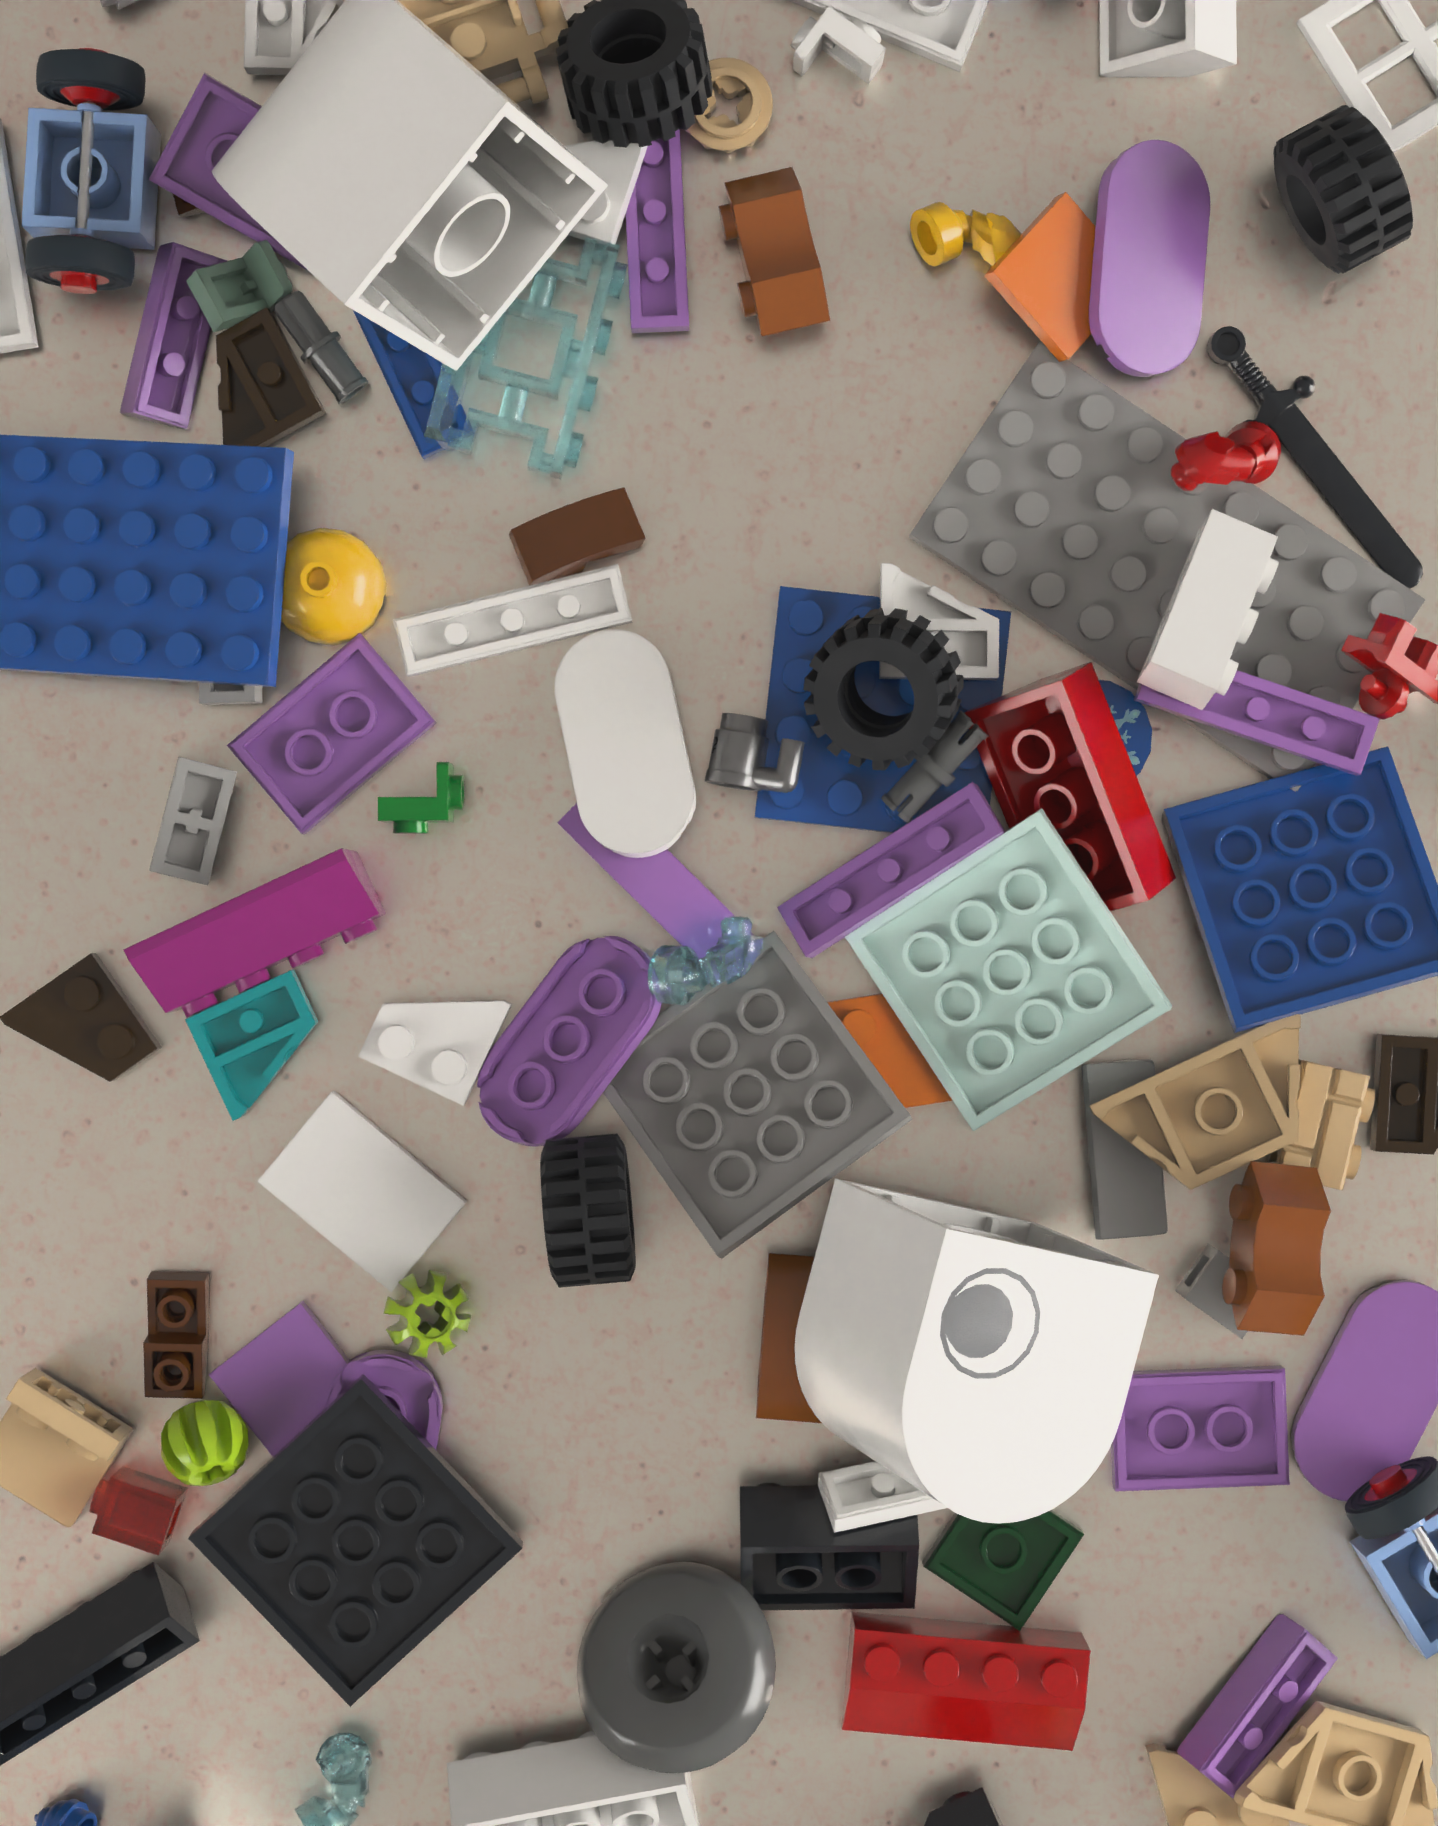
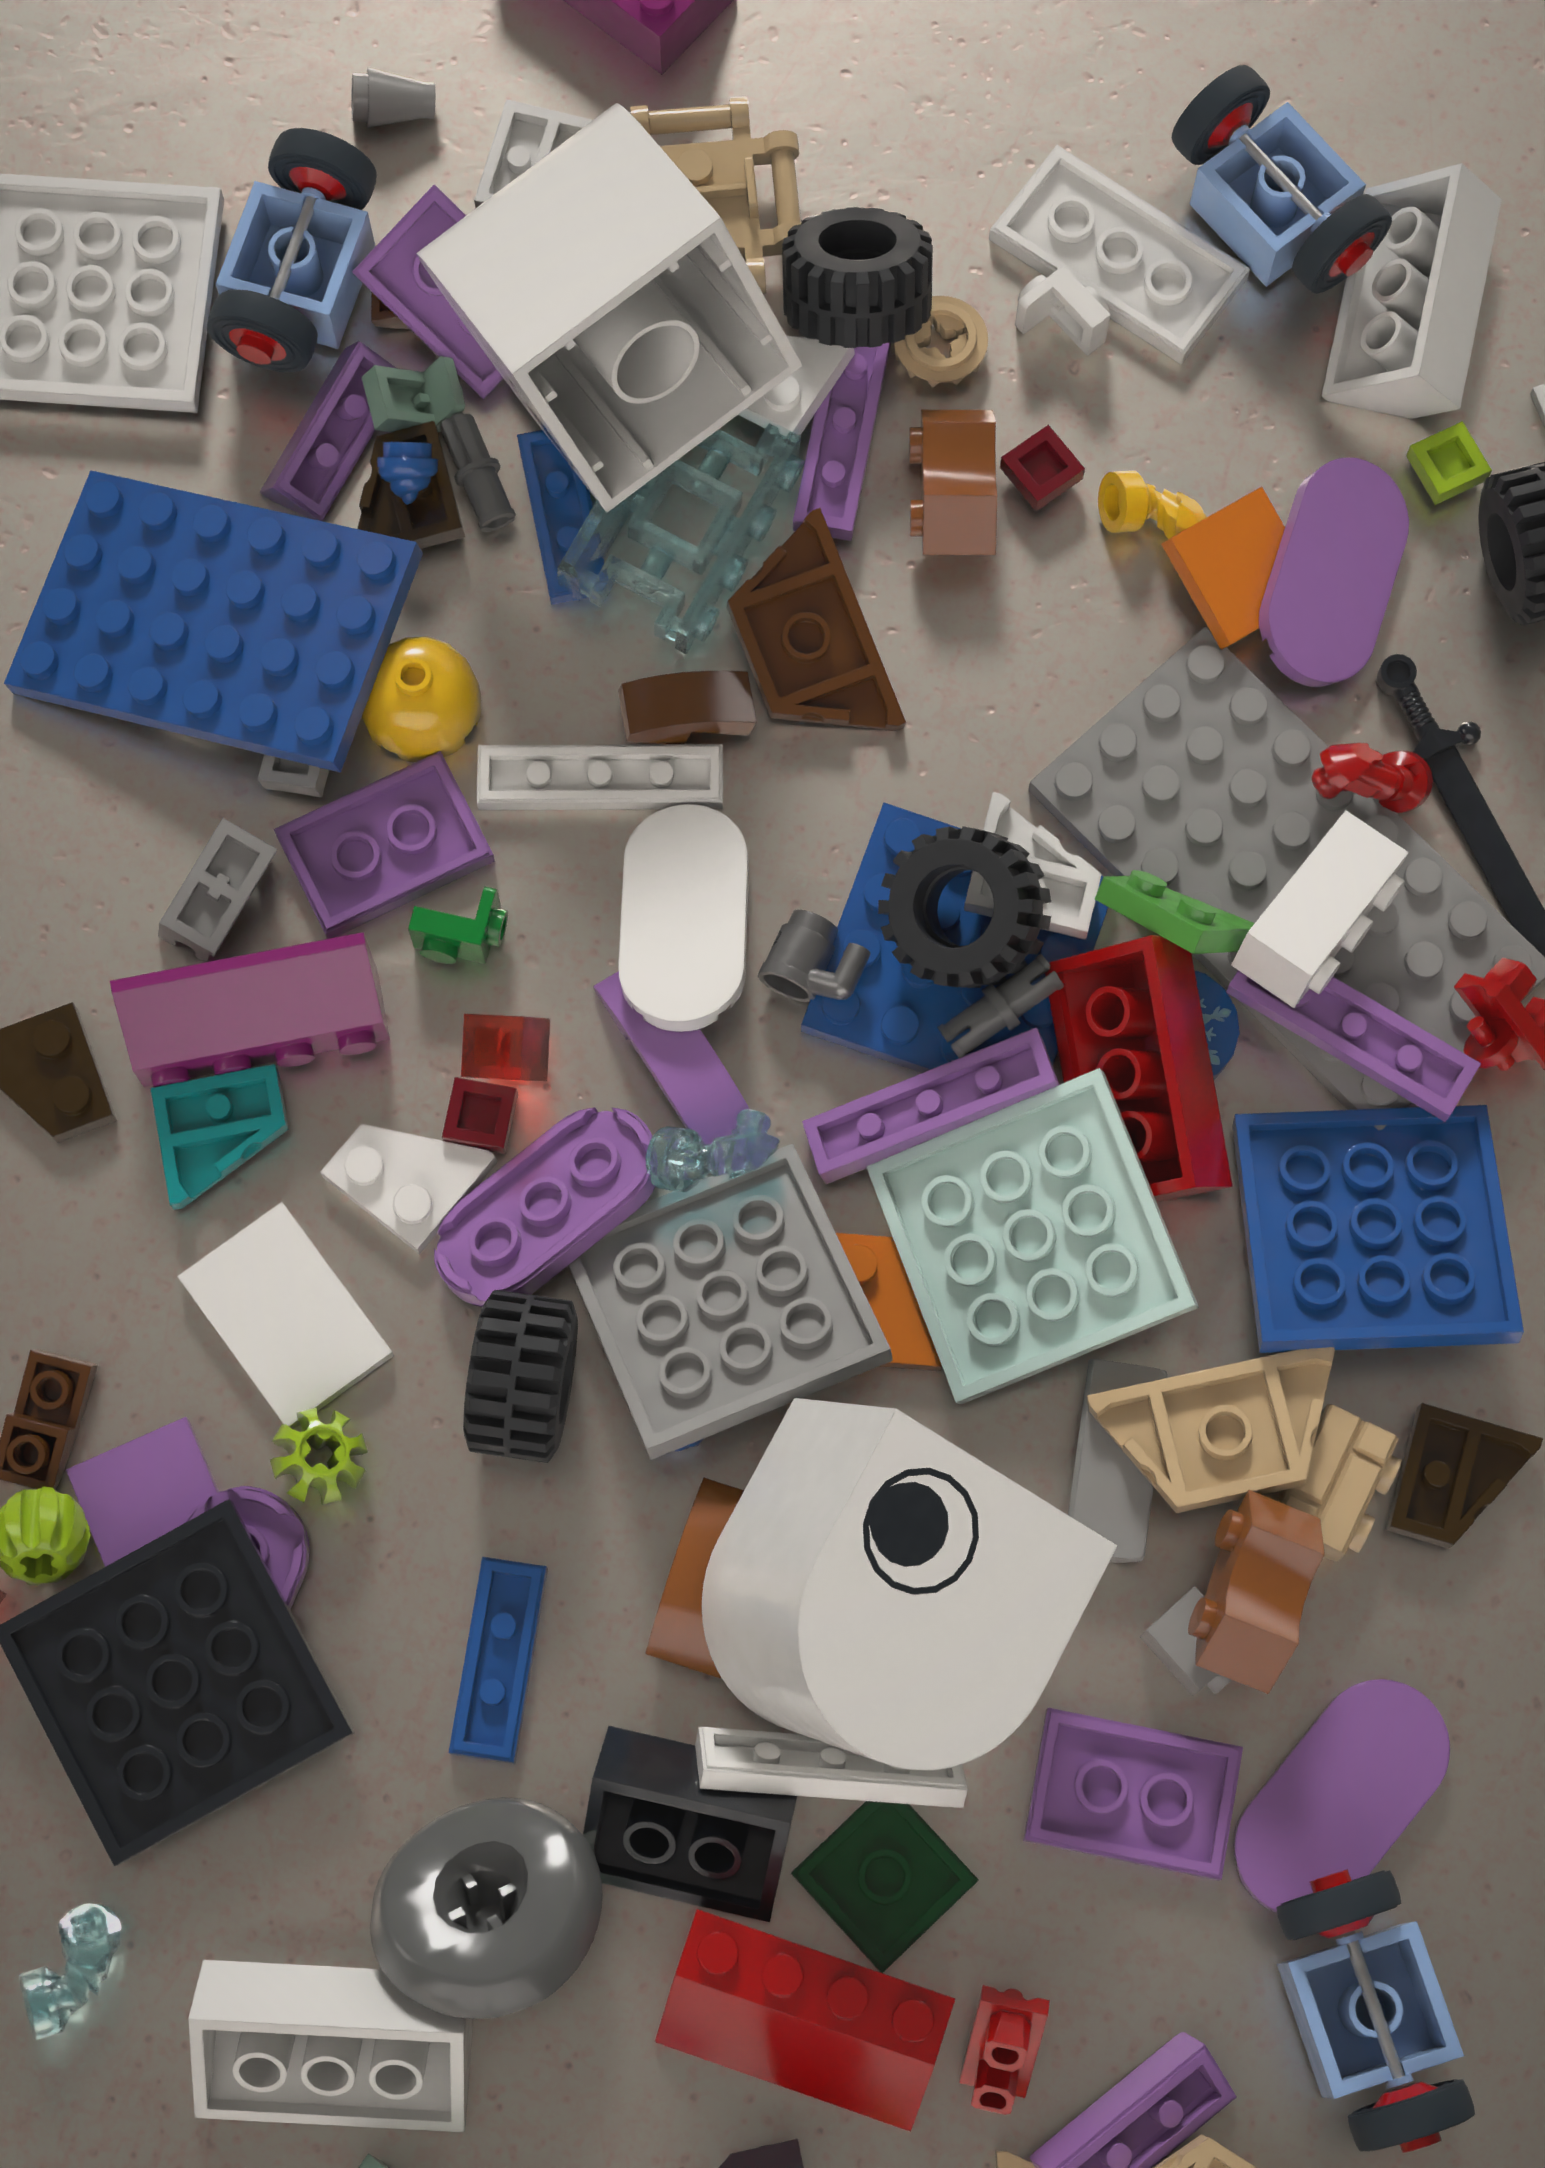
camera: 10 degrees right, 15 degrees down
none -> blue plate [377,442,438,504]
none -> dark red plate [442,1077,518,1154]
none -> blue tile [449,1557,548,1764]
none -> clear red brick [461,1014,550,1081]
none -> reddish brown wing [726,508,906,731]
none -> red hips [959,1985,1050,2115]
none -> dark red plate [1000,424,1085,511]
none -> bright green wing [1095,870,1255,954]
none -> lime plate [1406,421,1492,505]

